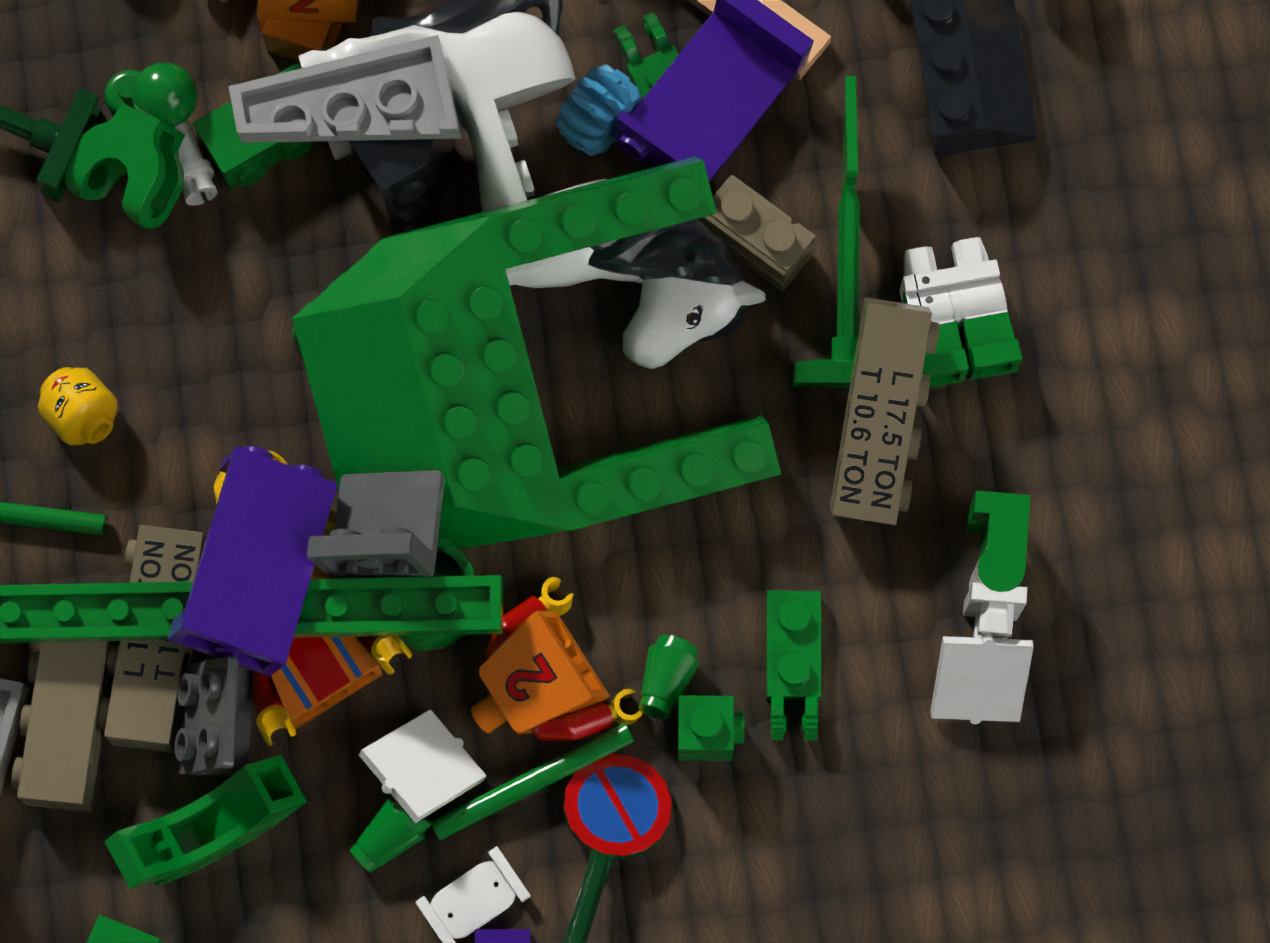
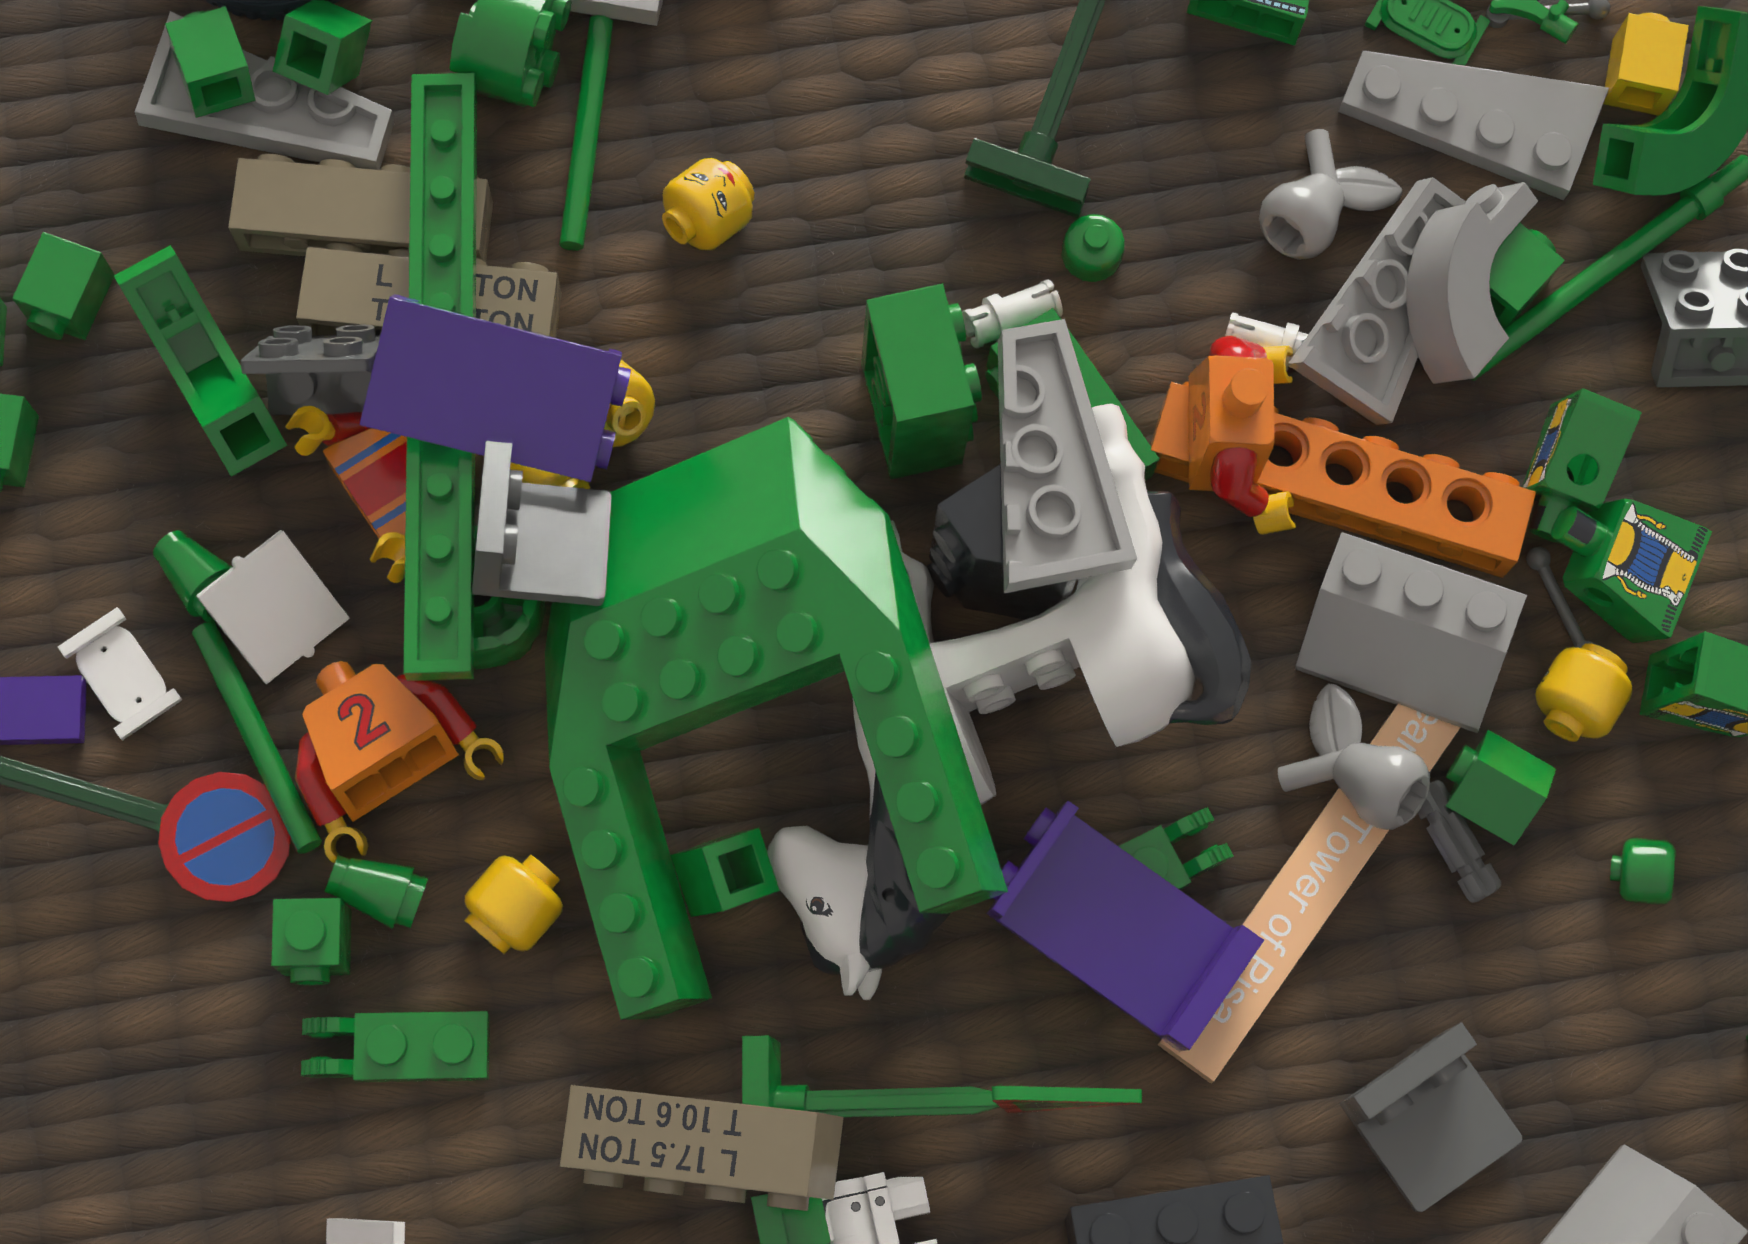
camera: 80 degrees right, 0 degrees up
green piece [65,62,199,229] -> none
dark azure gear [556,64,641,156] -> none
dark tan brick [700,175,816,292] -> none
none -> yellow head [464,854,563,954]
none -> green brick [671,828,780,917]
none -> green brick [861,283,982,480]

